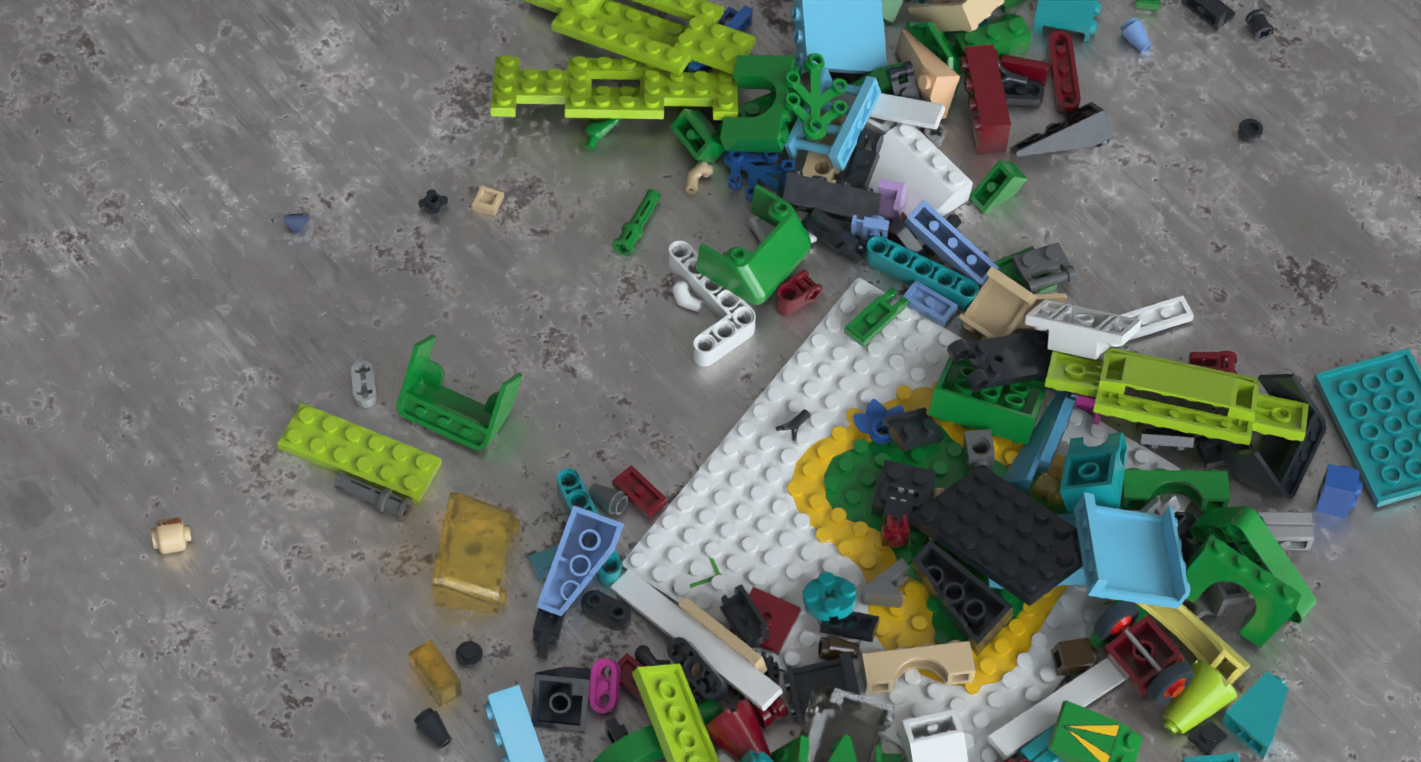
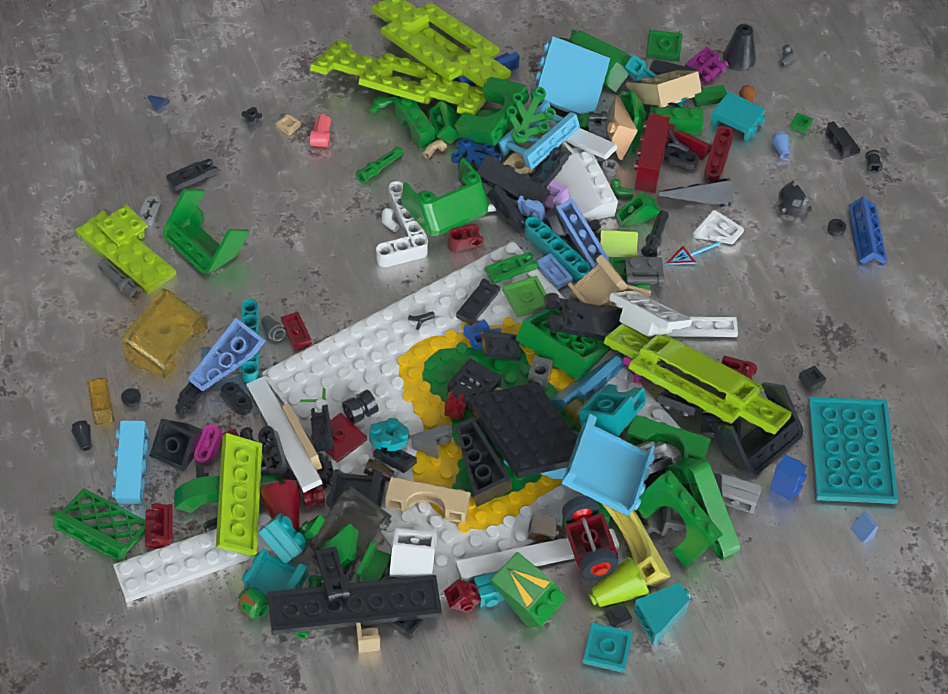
camera: 20 degrees right, 5 degrees down
none -> lime hinge [97,204,148,246]
none -> black hinge [166,158,219,191]
none -> coral piece [310,114,331,147]
none -> black wheel [342,389,379,424]
none -> green arch [395,97,435,149]
none -> black plate [456,279,501,326]
none -> bright green tile [502,276,547,318]
none -> lime slope [599,228,638,258]
none -> green arm [610,179,634,198]
none -> black pin [641,210,669,257]
none -> piece [665,242,721,265]
none -> white wing [693,210,744,244]
none -> black cylinder [778,181,812,218]
none -> black plate [798,365,827,391]
none -> blue fence [848,196,887,264]

